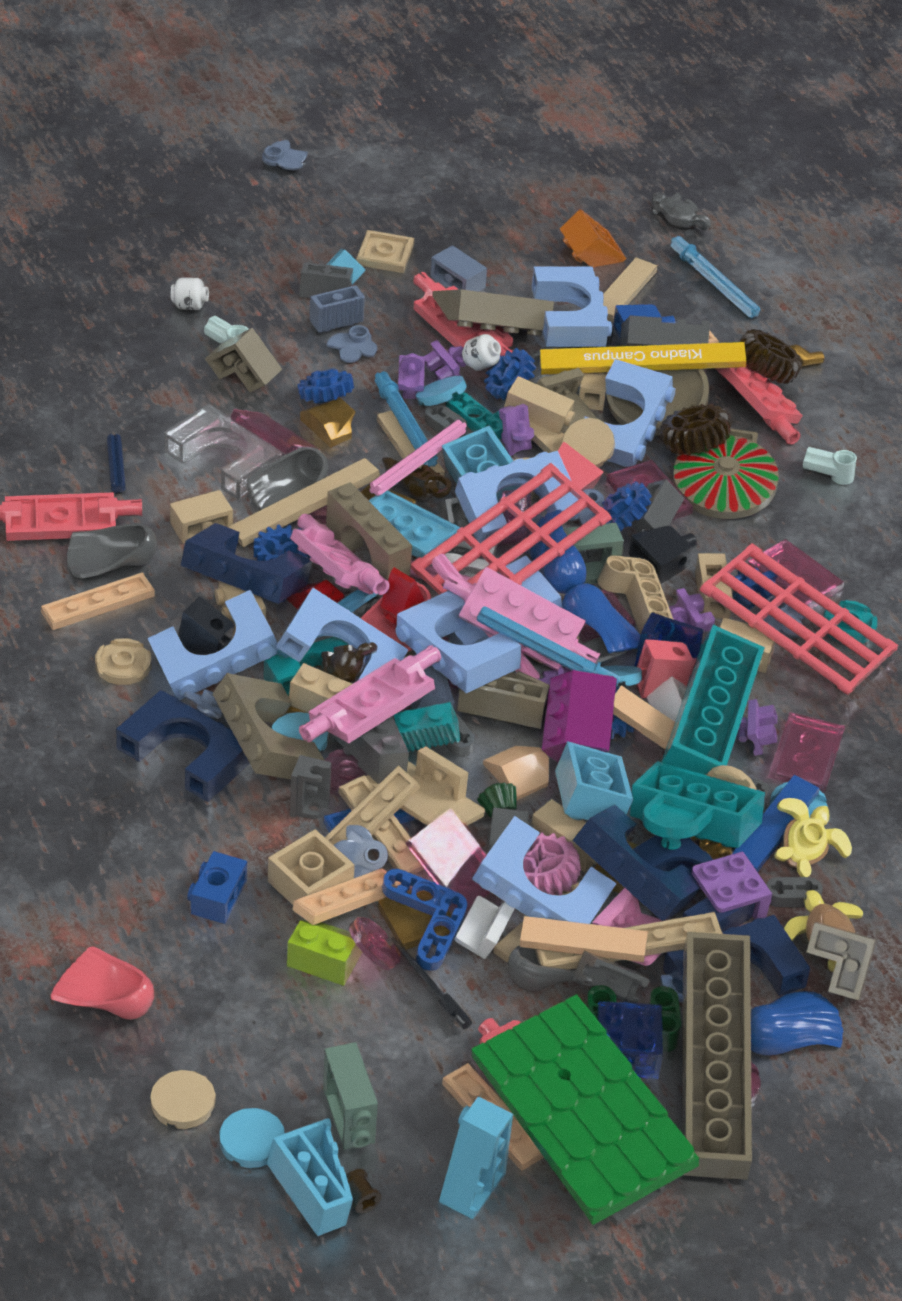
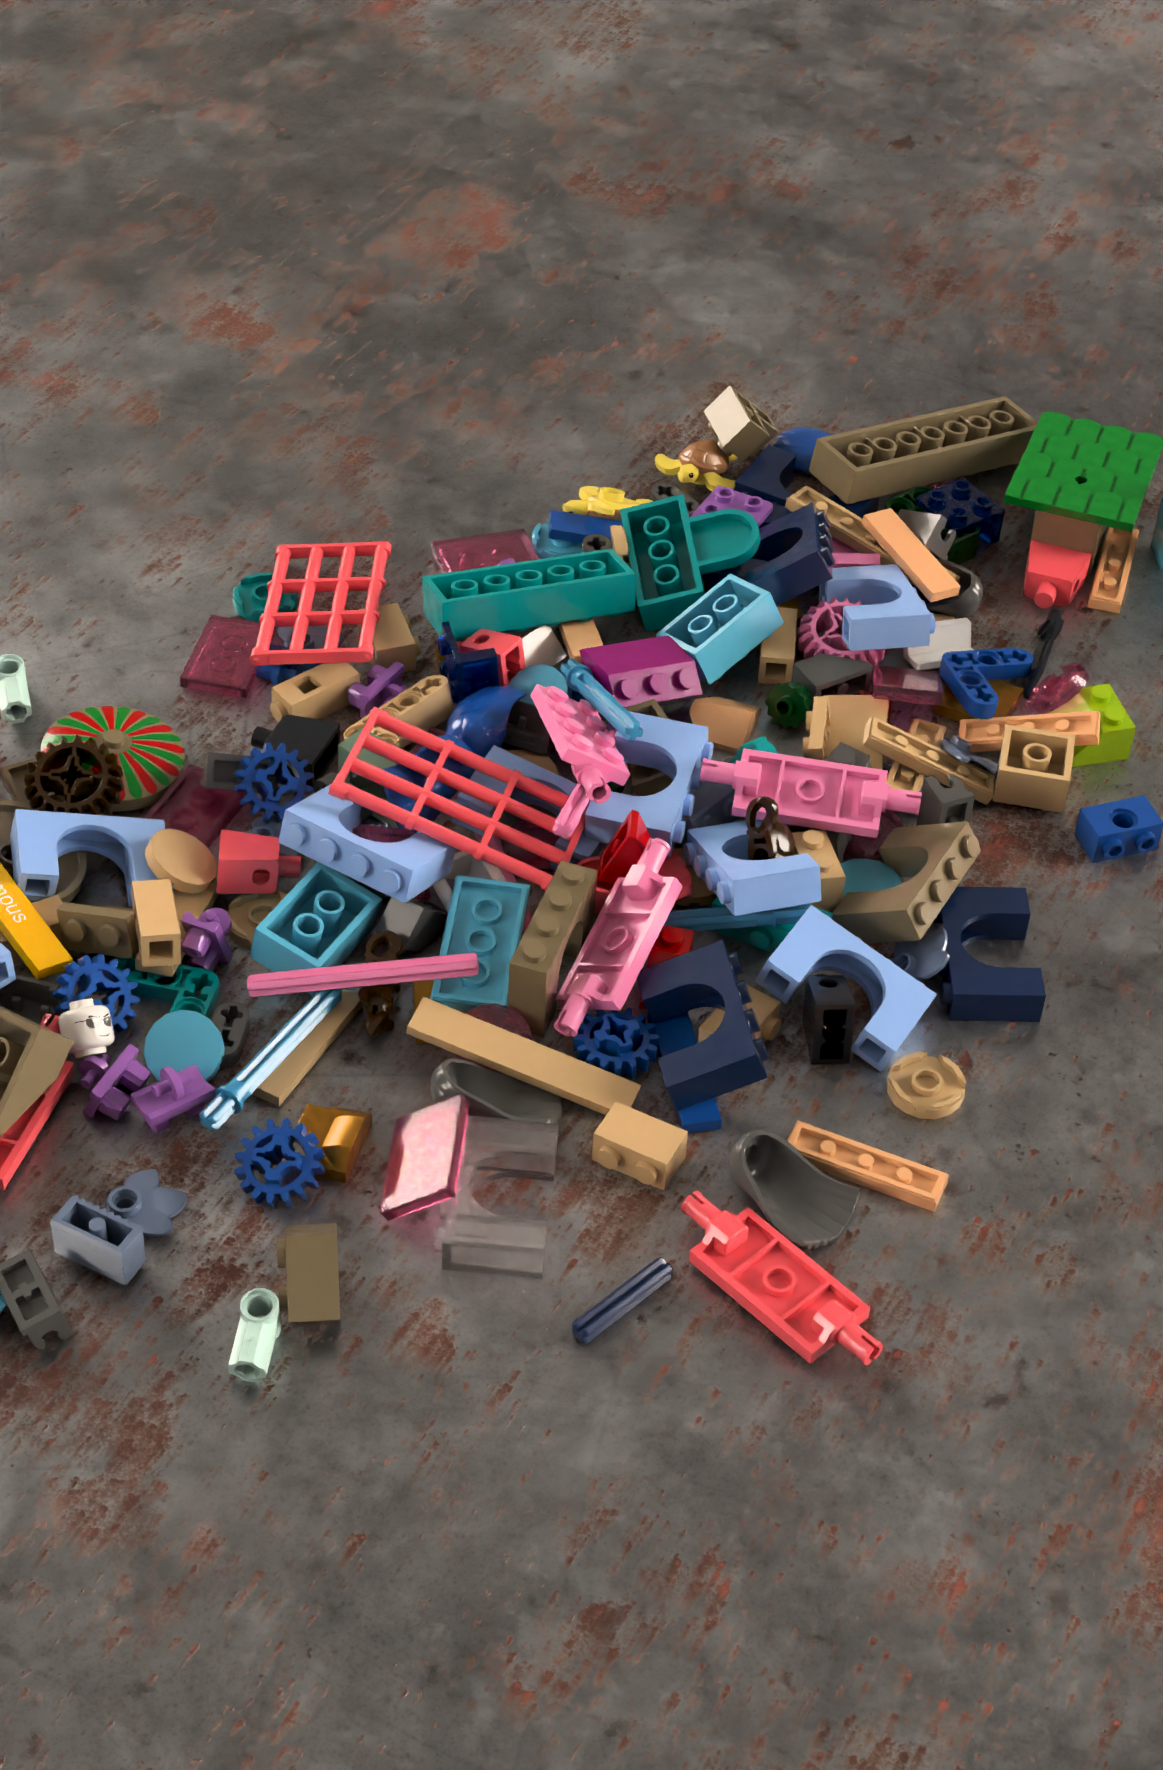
camera: 125 degrees left, 0 degrees up
white head [171,278,209,310] -> none

